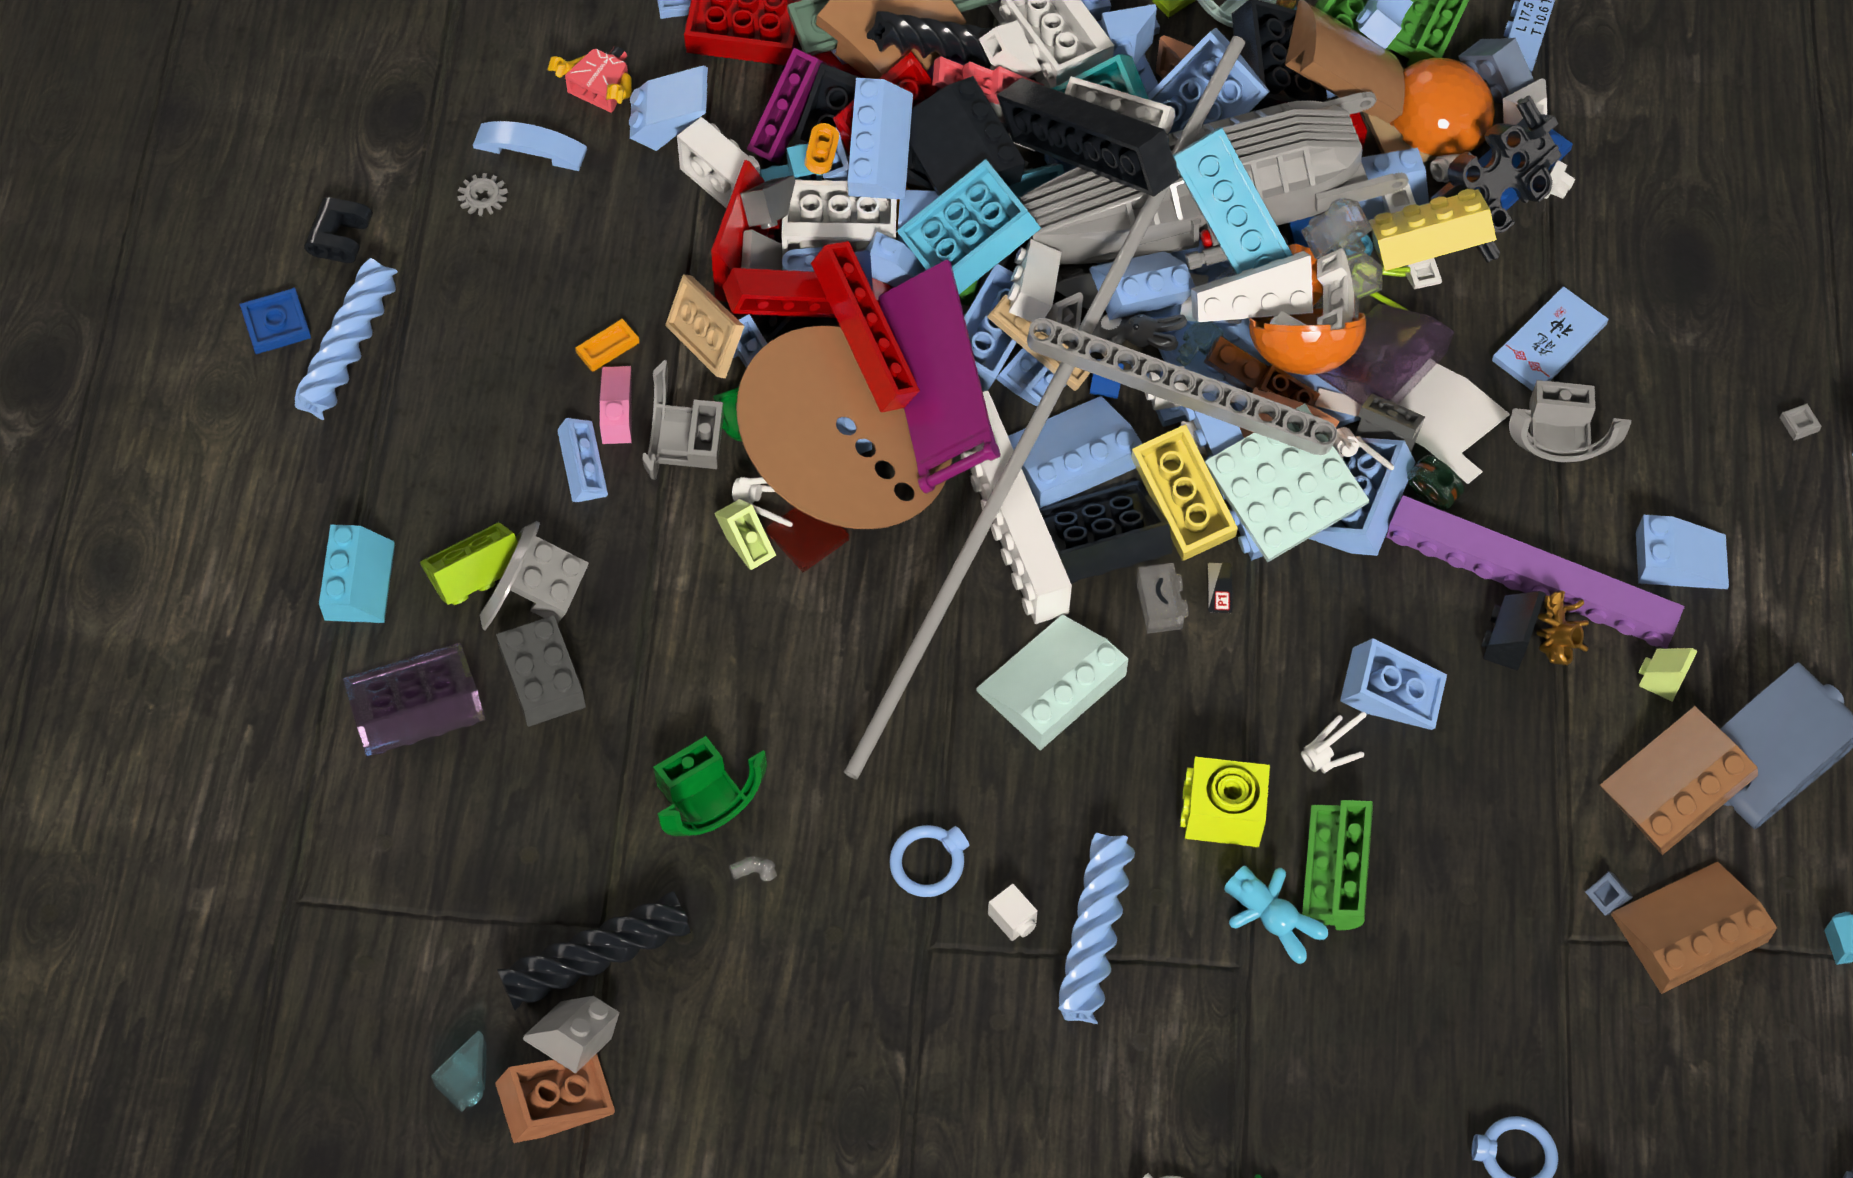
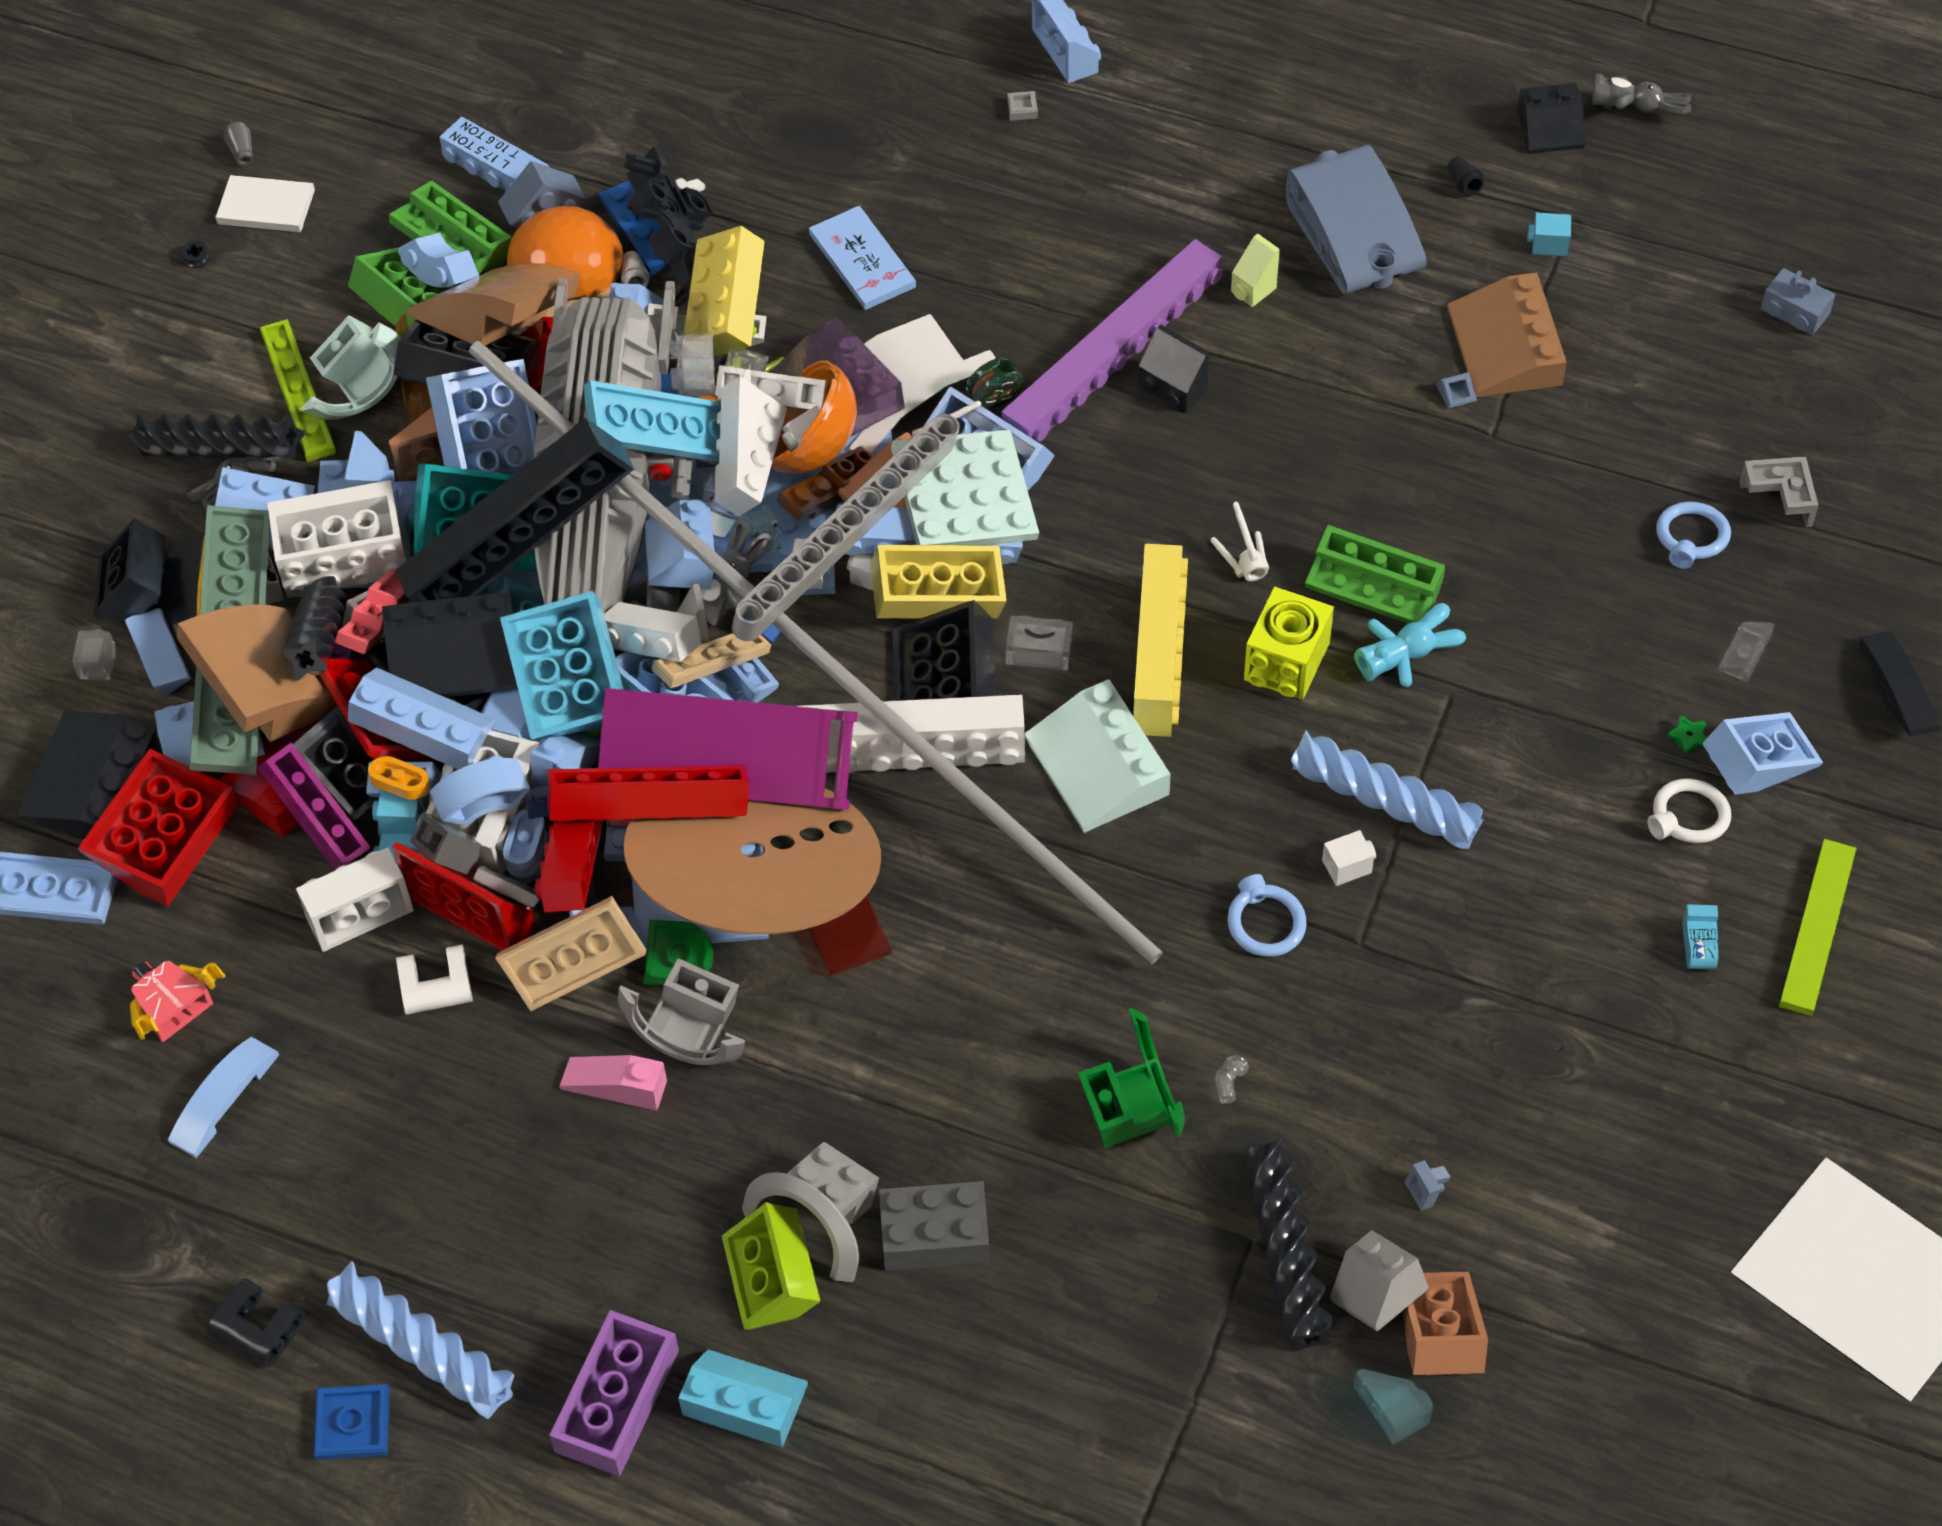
camera: 70 degrees left, 5 degrees down
clear purple slope [343,643,486,757] -> none
light grey gear [457,173,508,216] -> none
light blue slope [558,418,608,502] -> none
light orange tile [575,318,639,372] -> none
light blue slope [629,65,708,151] -> none
yellowish green slope [714,499,776,570] -> none
white plant [732,477,793,527] -> none
white slope [979,20,1042,78] -> none
light blue slope [1008,396,1142,508] -> none
white brick [1065,76,1175,134] -> none
sticker [1208,563,1233,613] -> none
light blue slope [1340,638,1447,730] -> none
dark grey bracket [1355,393,1425,452] -> none
white slope [1503,78,1547,125] -> none
light grey piece [1509,380,1631,462] -> none
pearl gold animal [1536,590,1589,665] -> none
medium nougat slope [1600,706,1758,855] -> none
light blue slope [1636,515,1729,589] -> none
none -> white connector [396,944,473,1015]
none -> light blue brick [430,756,531,826]
none -> medium lavender brick [549,1310,679,1477]
none -> light yellow brick [1133,544,1188,737]
none -> sand blue tile [1404,1161,1450,1210]

